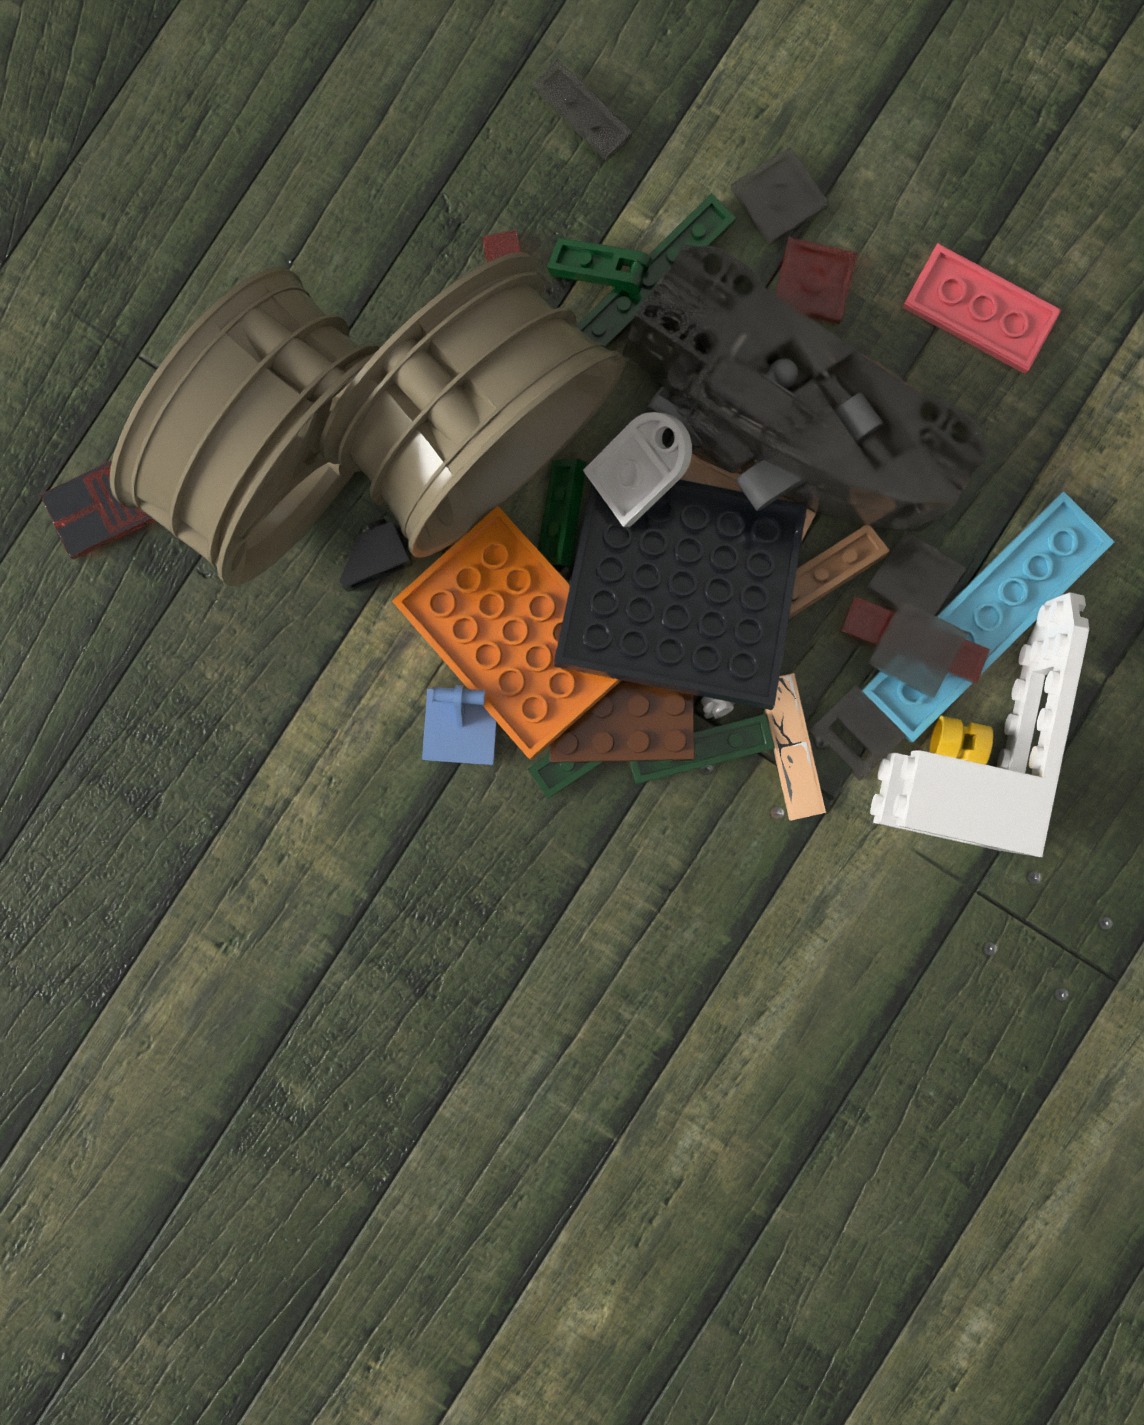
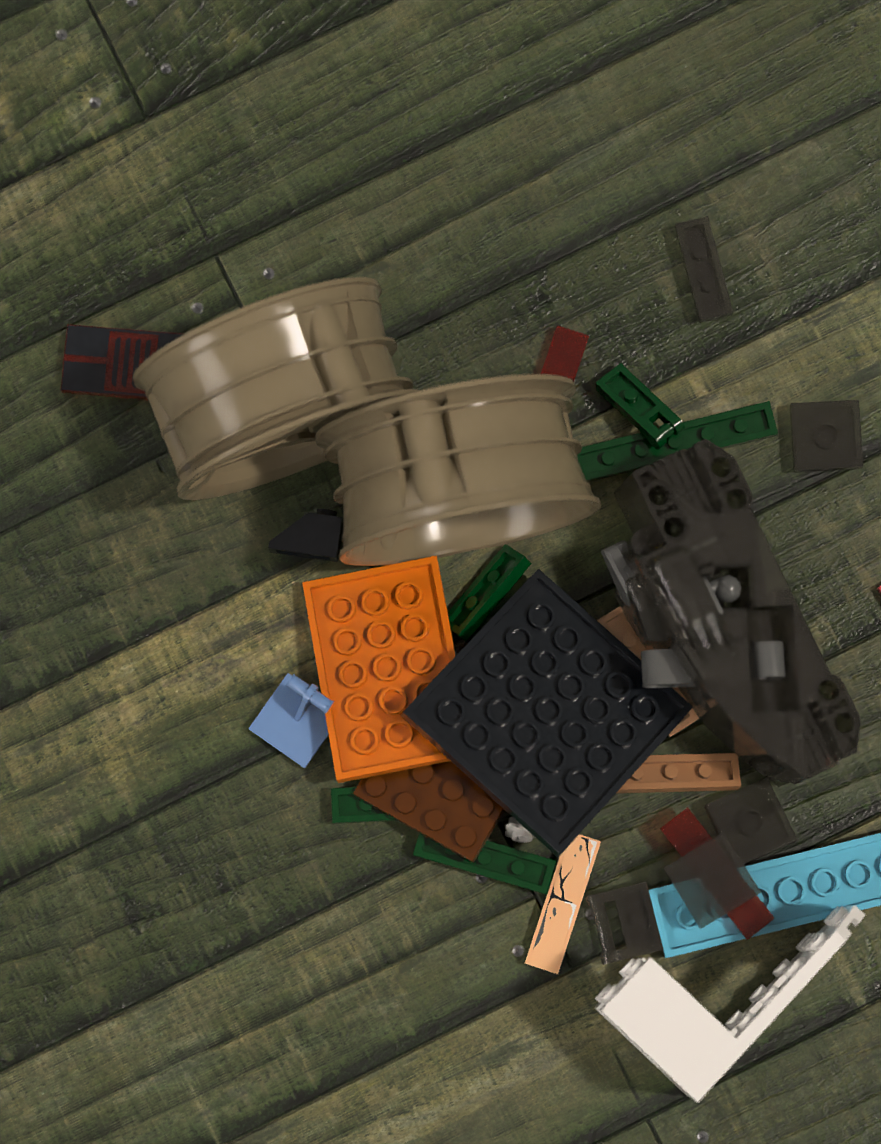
camera: 30 degrees right, 5 degrees down
white plate [583,412,692,527] -> none
clear red tile [771,237,857,324] -> none
yellow wheel [929,715,993,765] -> none

